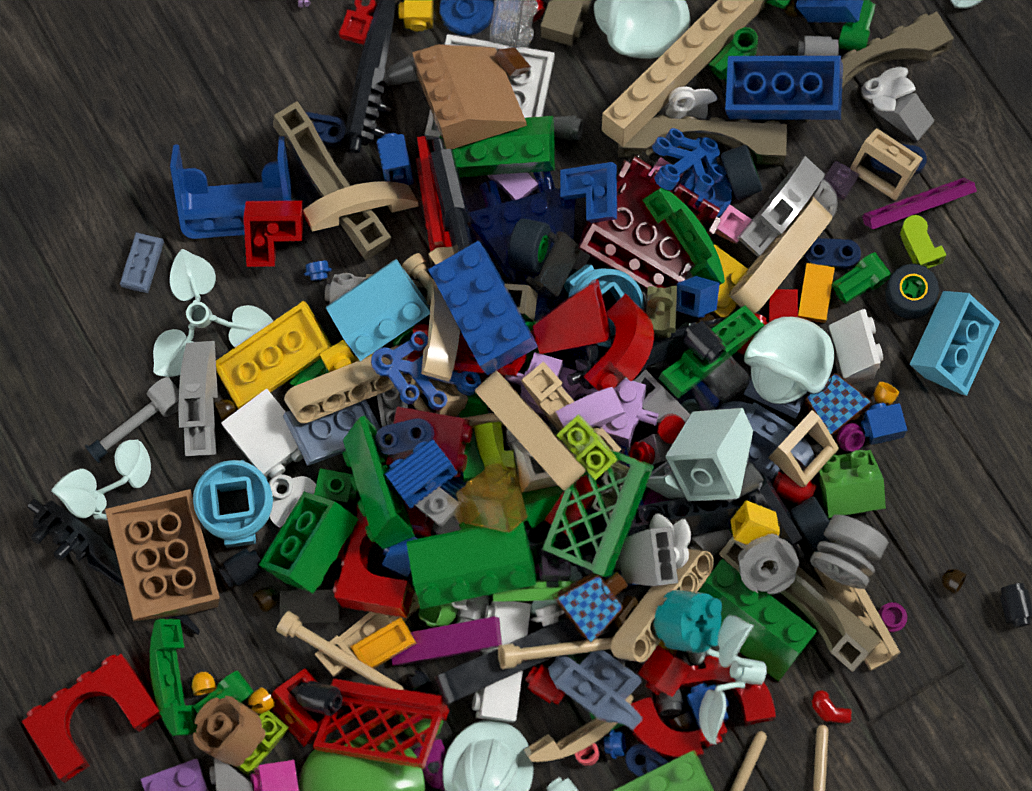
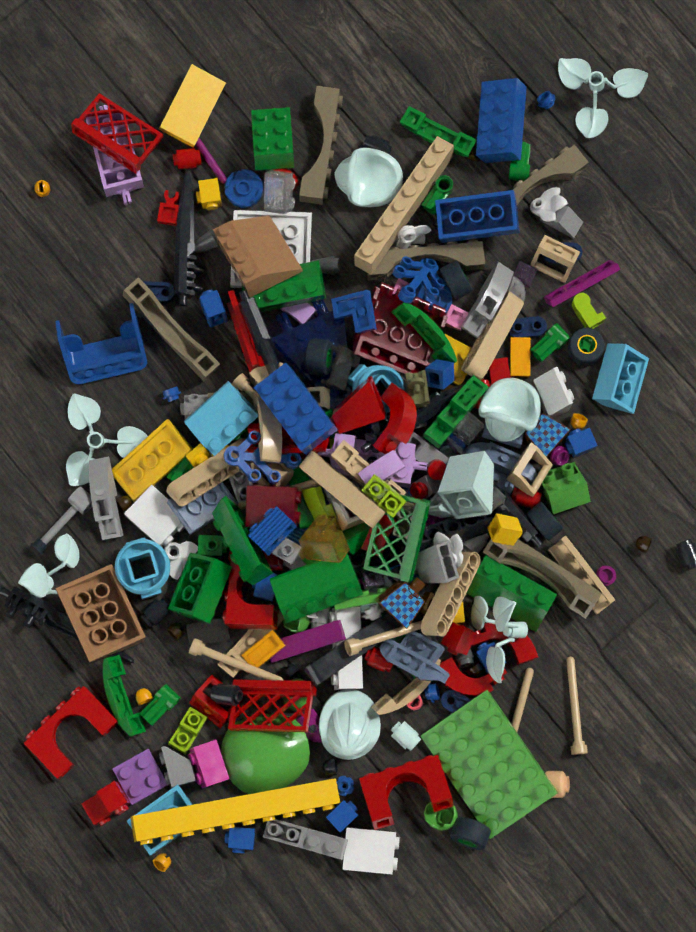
camera: 15 degrees left, 5 degrees up
sand blue plate [120,233,164,293] -> none
medium nougat brick [193,696,265,766] -> none
red brick [244,201,303,267] -> none
light orange hinge [248,687,274,714] -> none
tan slope [303,181,418,232] -> none
dark blue plate [375,418,434,455] -> none
reddish brown tile [494,47,531,76] -> none
teal brick [654,590,722,653] -> none
black brick [683,322,726,364] -> none
light grey plate [738,534,799,594] -> none
light grey brick [798,36,838,56] -> none
light grey wheel [810,514,889,589] -> none
red arm [812,690,851,723] -> none

